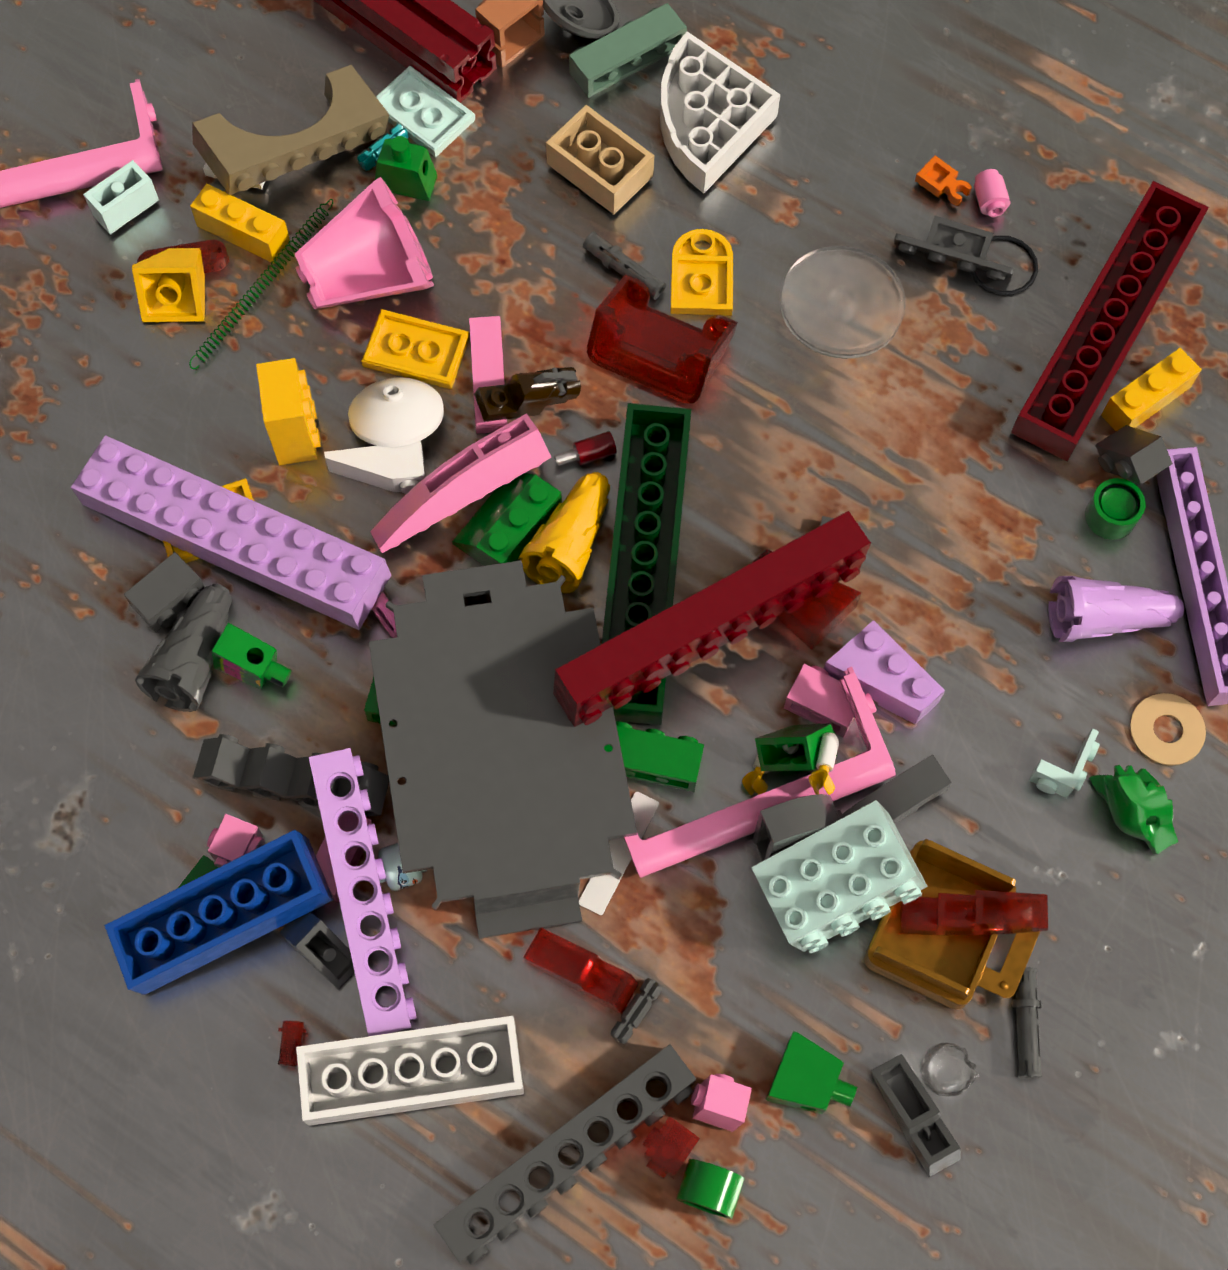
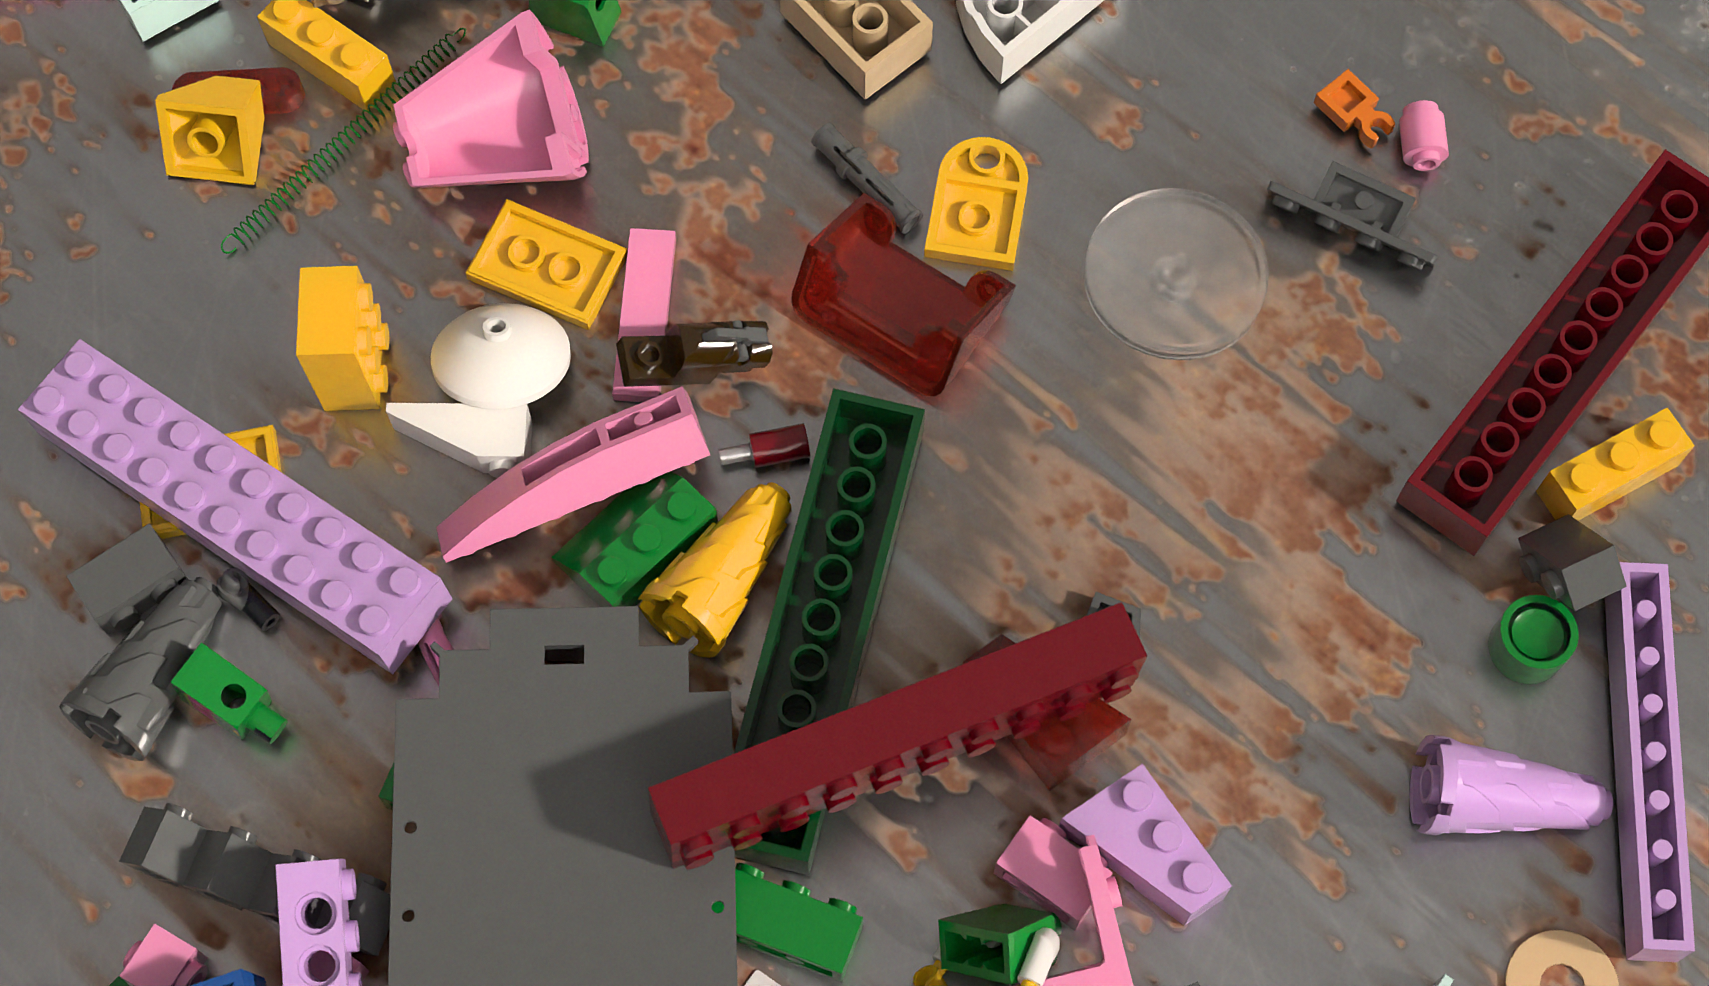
camera: 10 degrees right, 0 degrees up
black piece [971,236,1038,295] -> none
none -> arm [217,568,280,631]

